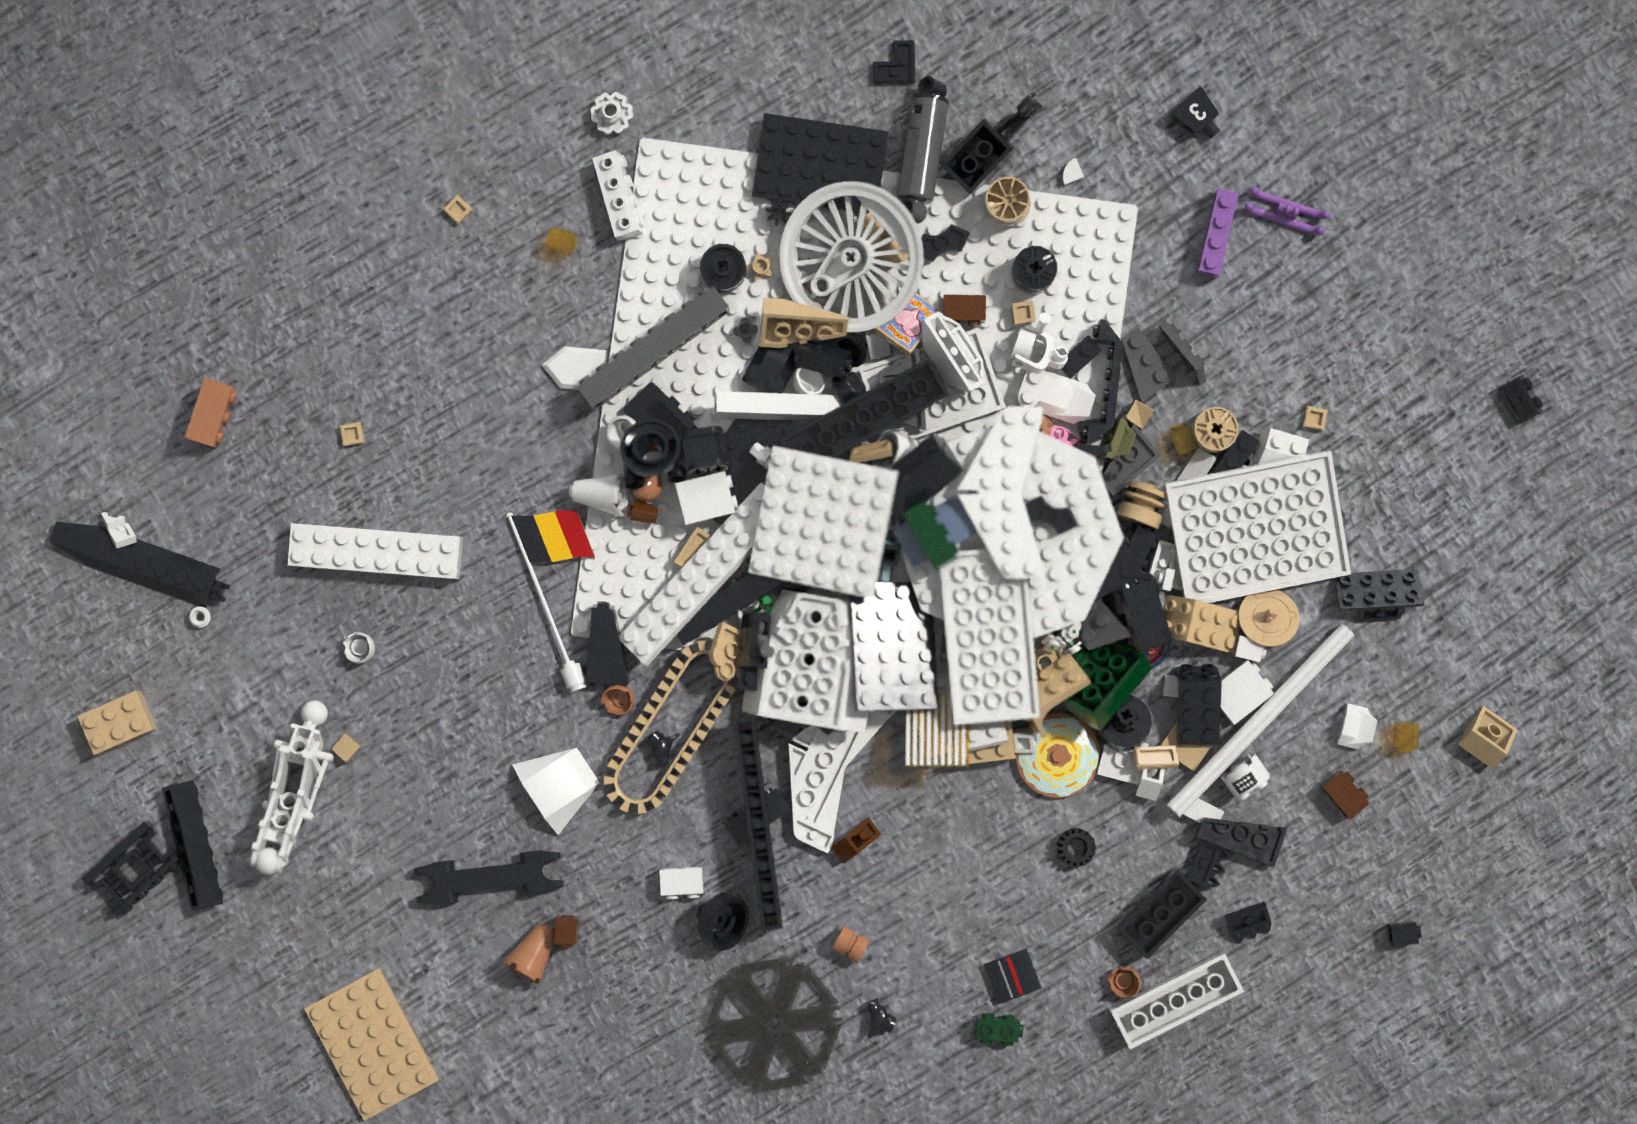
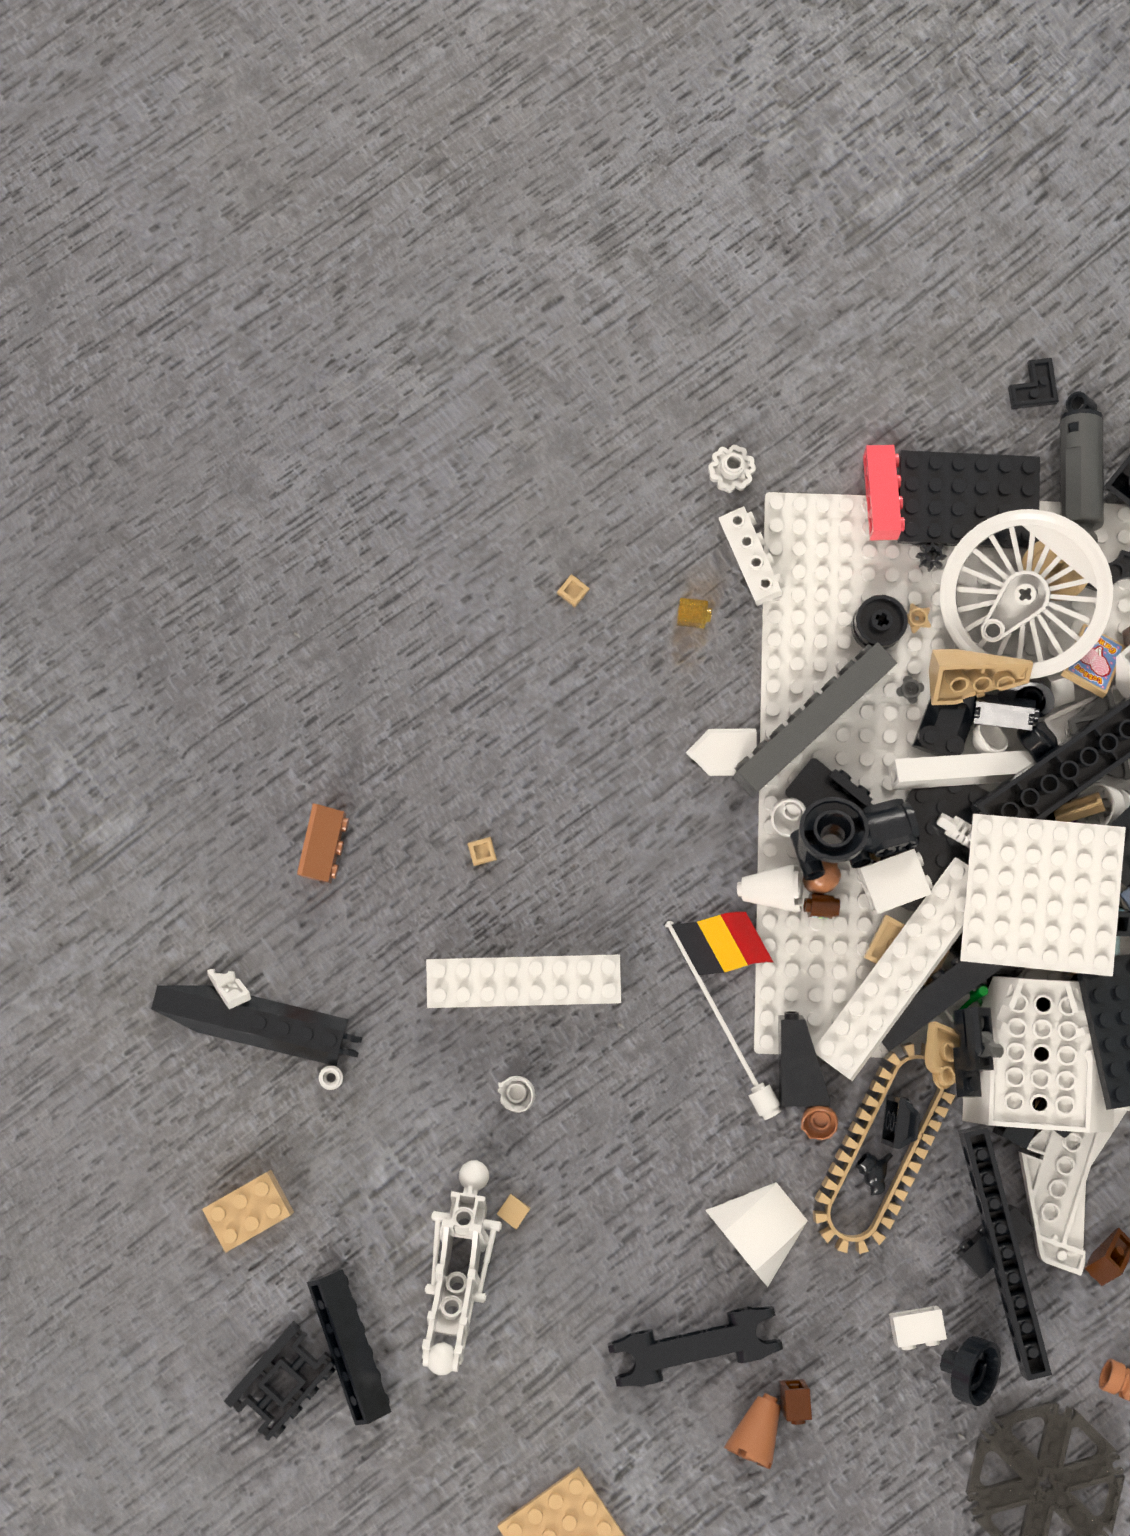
camera: 10 degrees left, 5 degrees down
none -> coral brick [863,445,905,540]
none -> black slope [881,1095,920,1149]

